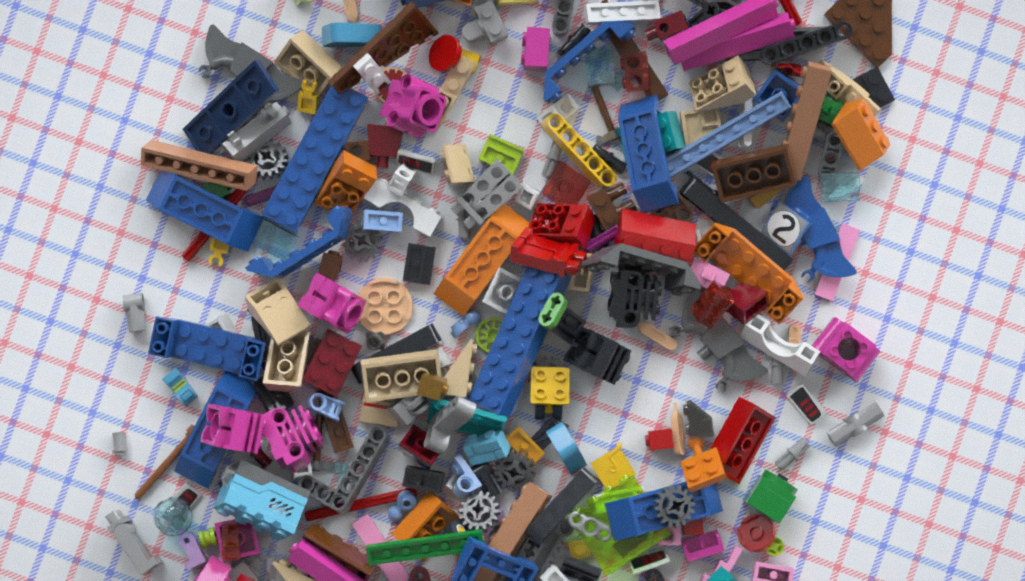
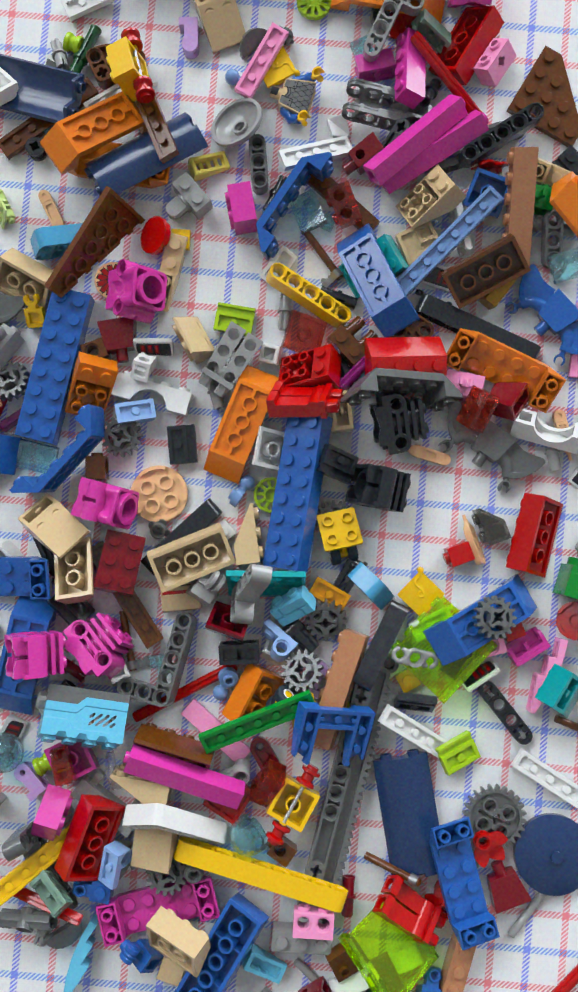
camera: 15 degrees left, 0 degrees up
light blue piece [306,393,346,422] -> none
white hinge [353,53,391,95] -> none
pearl gold brick [417,373,449,401] -> none
bright green beam [539,293,567,329] -> none
orange plate [680,436,727,493] -> none
slope [761,201,811,256] -> none

